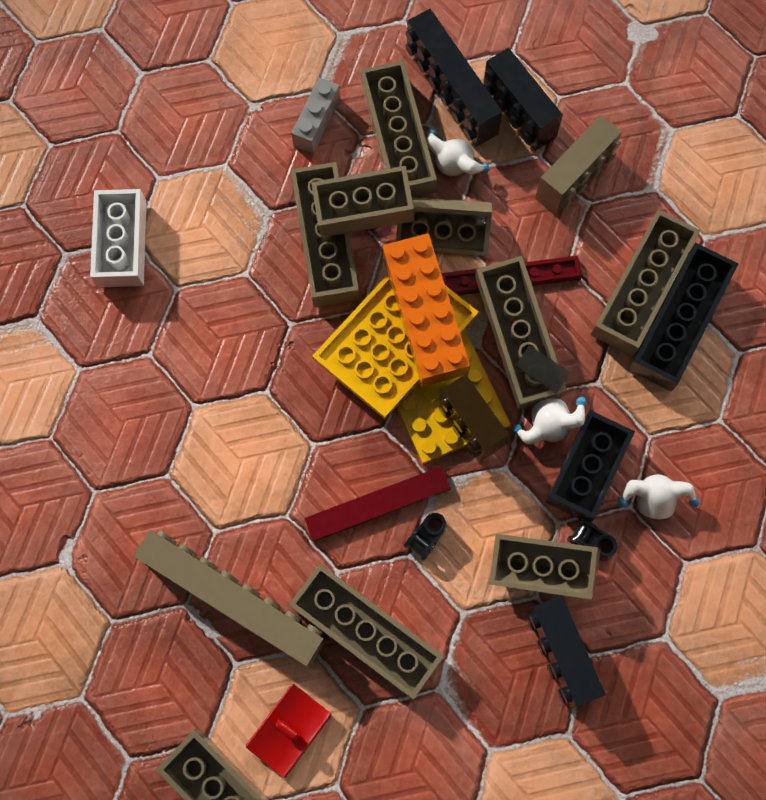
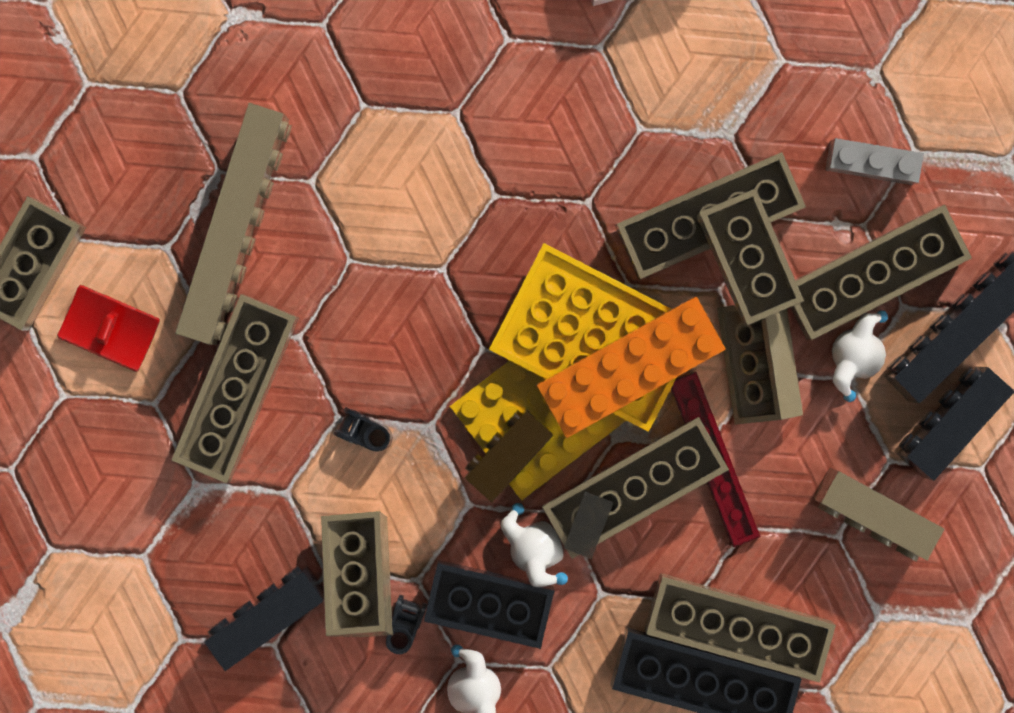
camera: 75 degrees right, 15 degrees up
dark red tile [304,466,451,542] -> none

